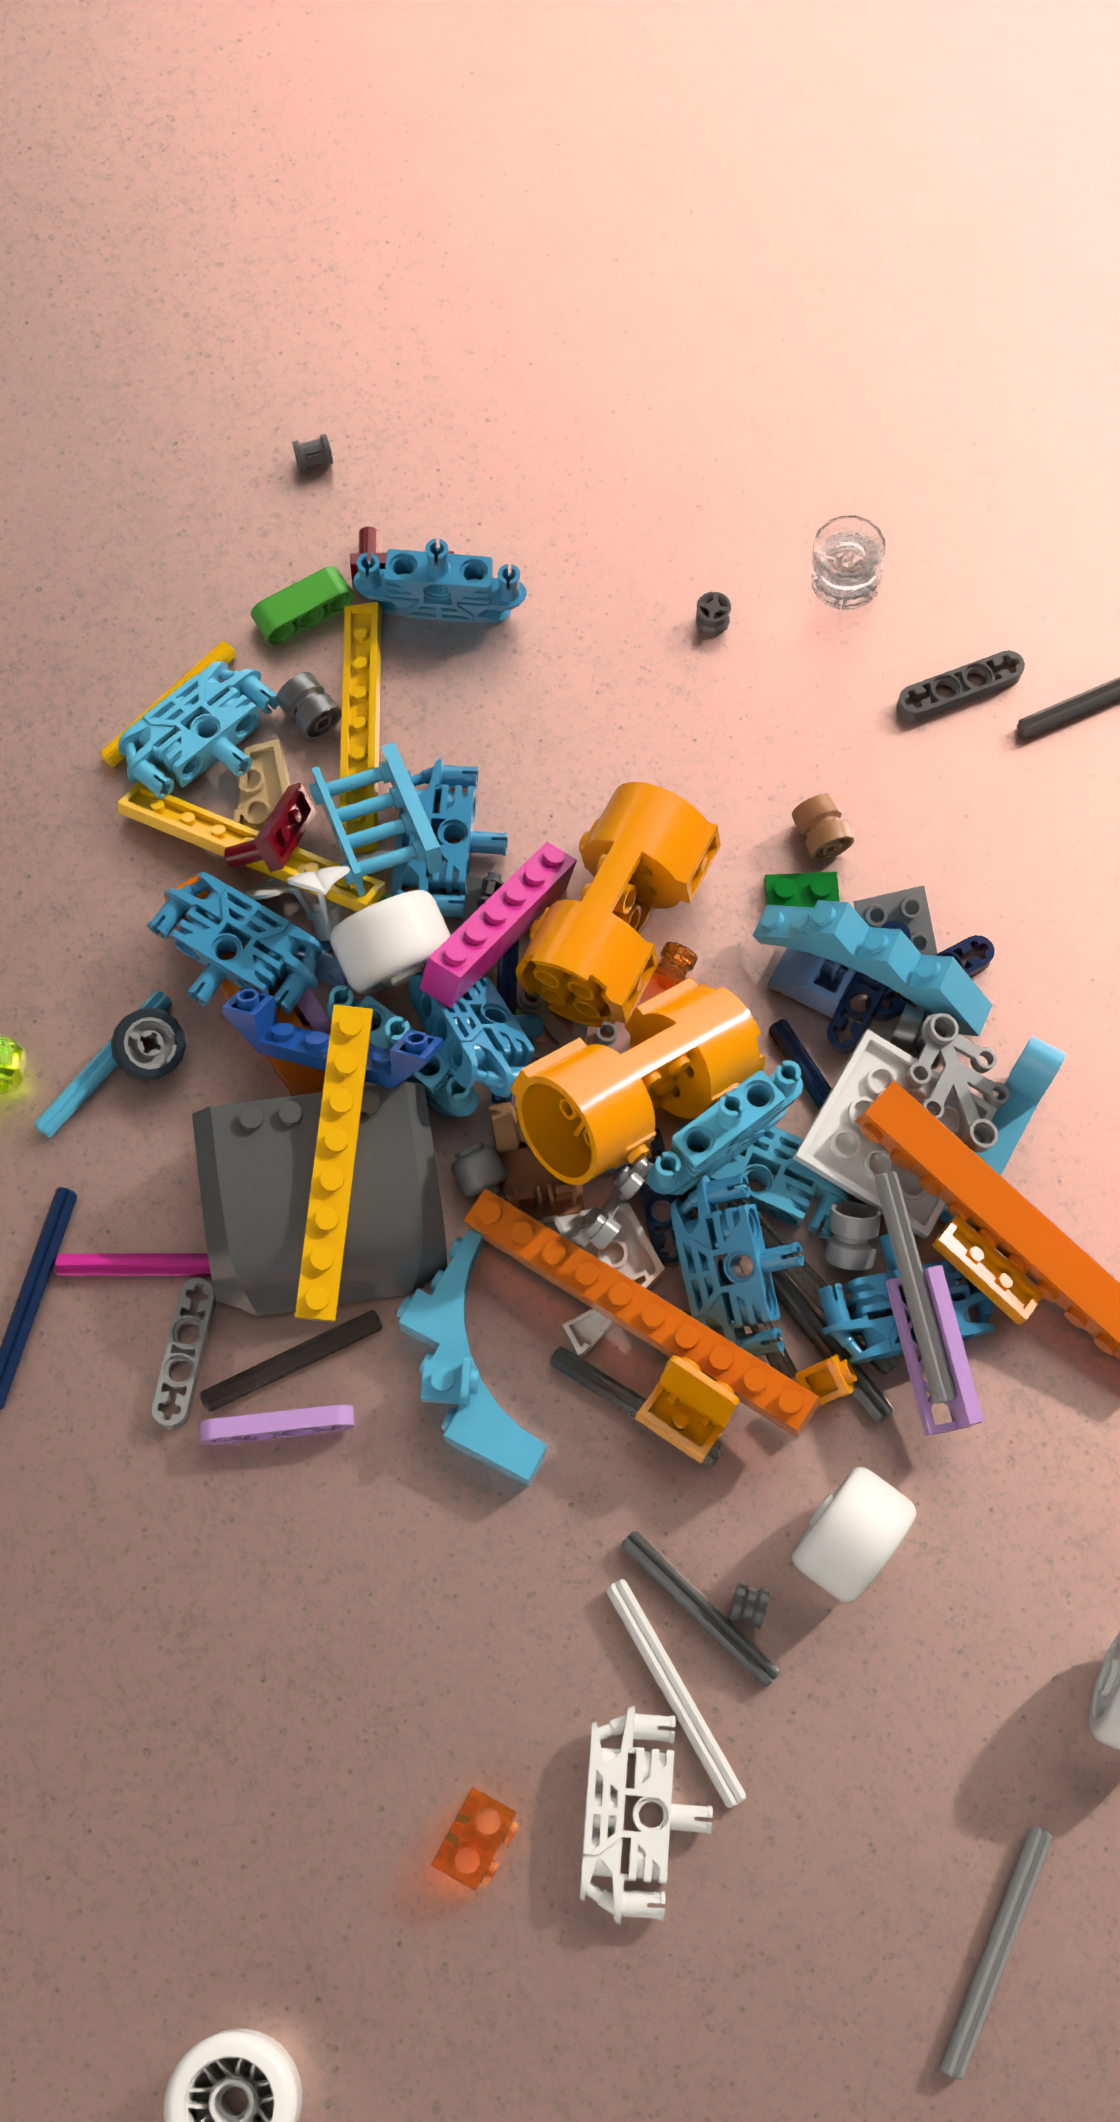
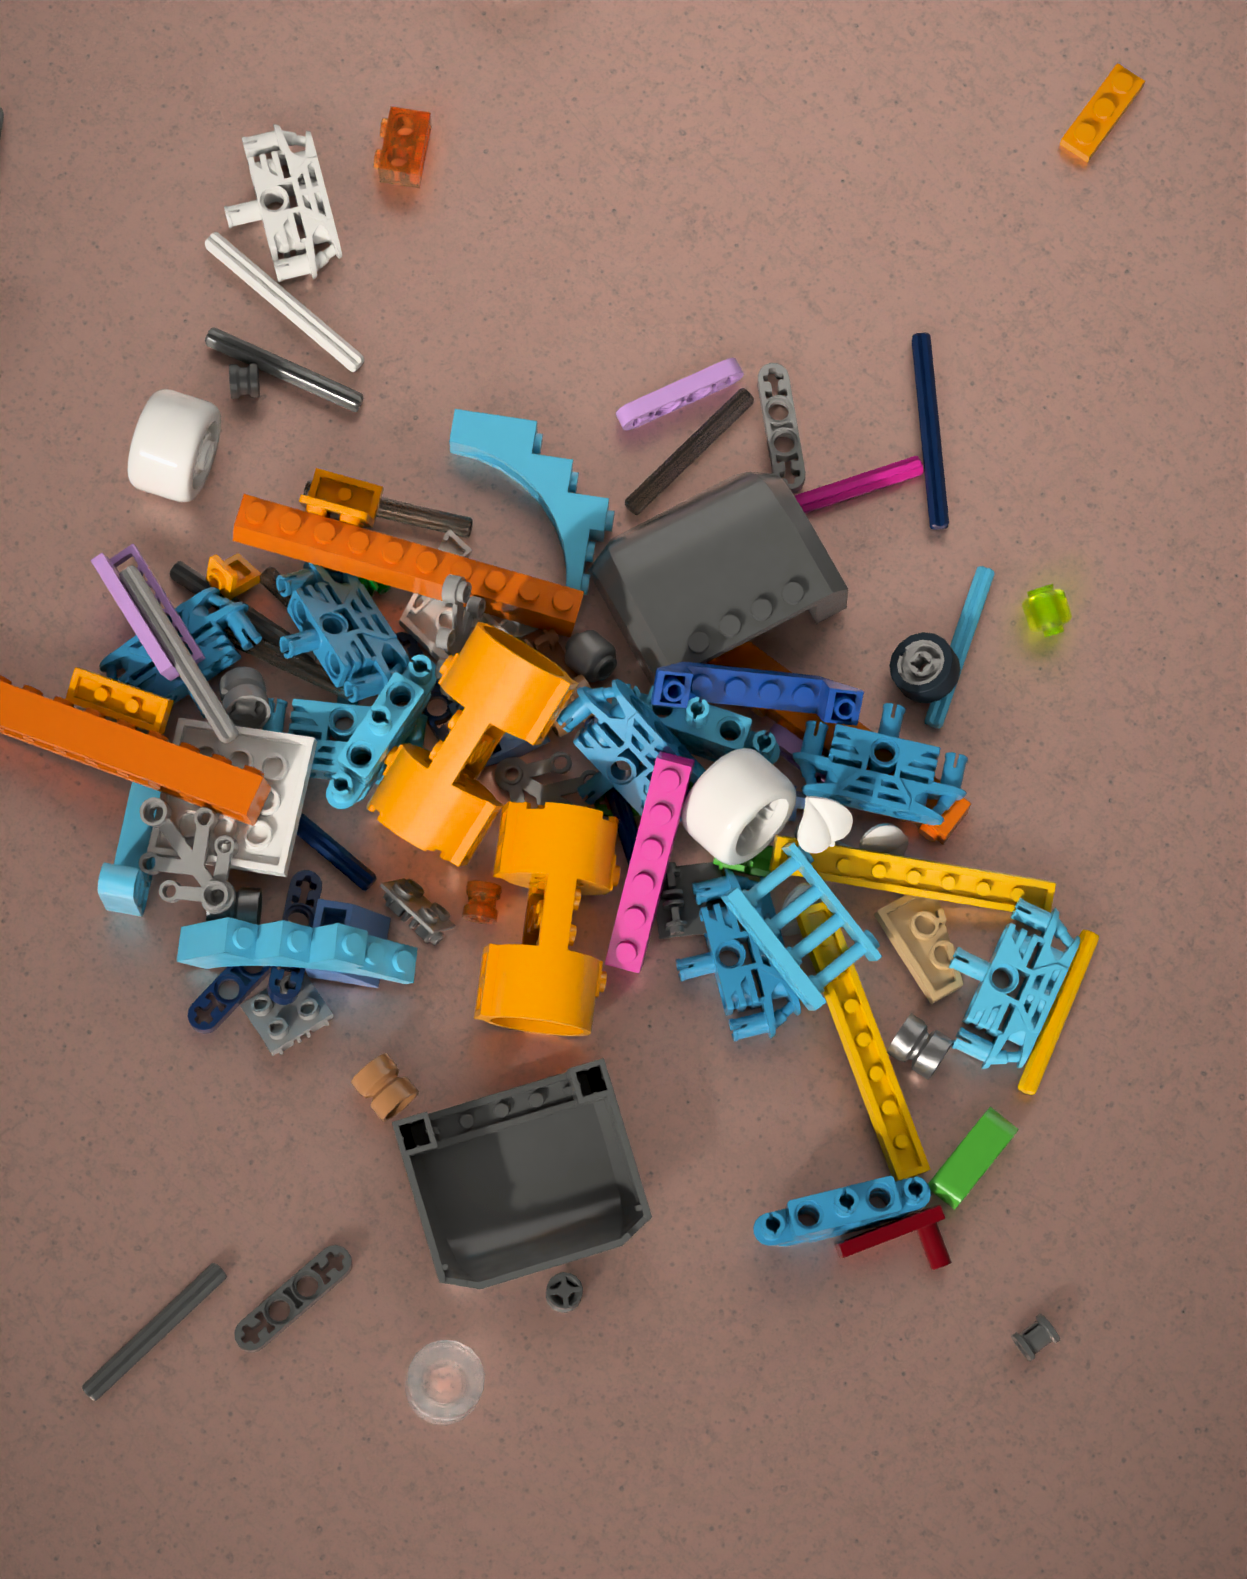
camera: 160 degrees right, 5 degrees up
dark red piece [224,782,317,872] -> none
yellow plate [295,1004,373,1322] -> none
medium azure bracket [421,1358,479,1405] -> none
green wing [764,872,840,908] -> none
none -> light grey hinge [380,878,456,946]
none -> dark grey slope [392,1058,652,1289]

